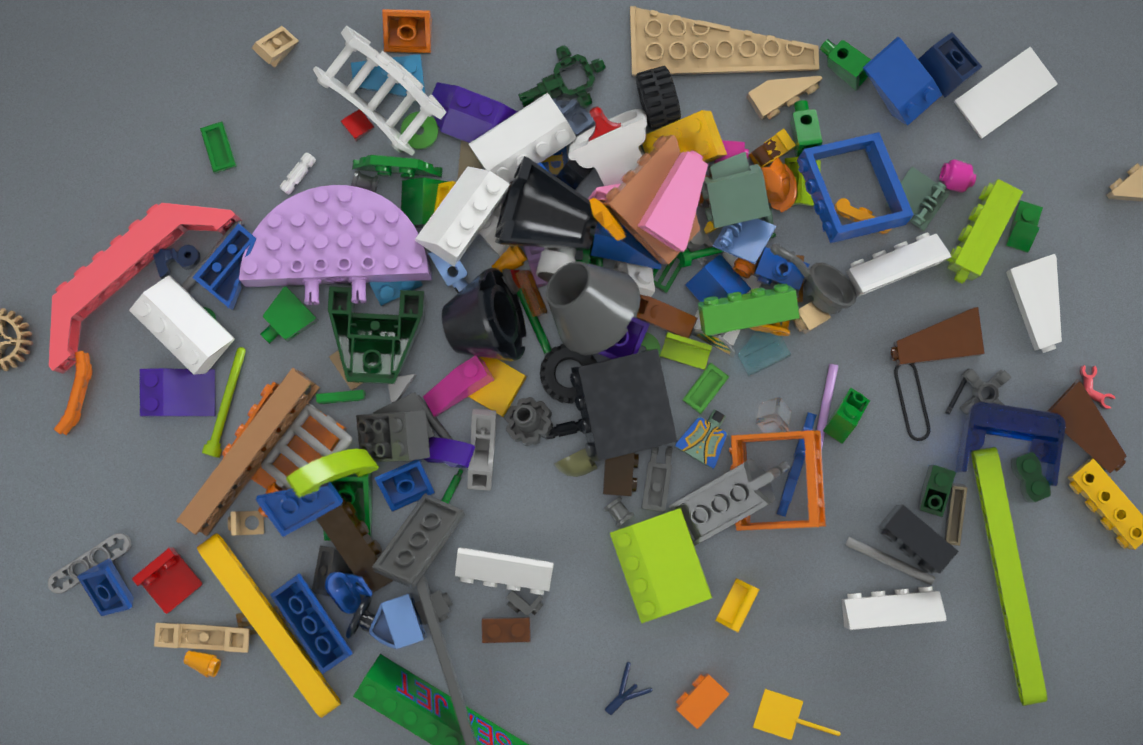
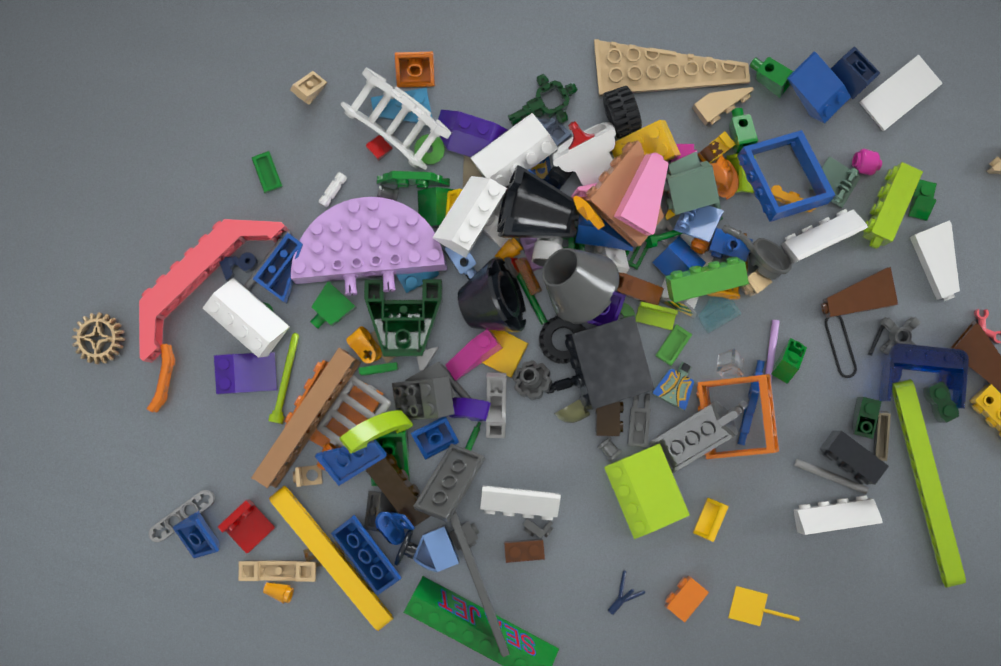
camera: 10 degrees left, 0 degrees up
none -> light orange piece [346,326,382,363]

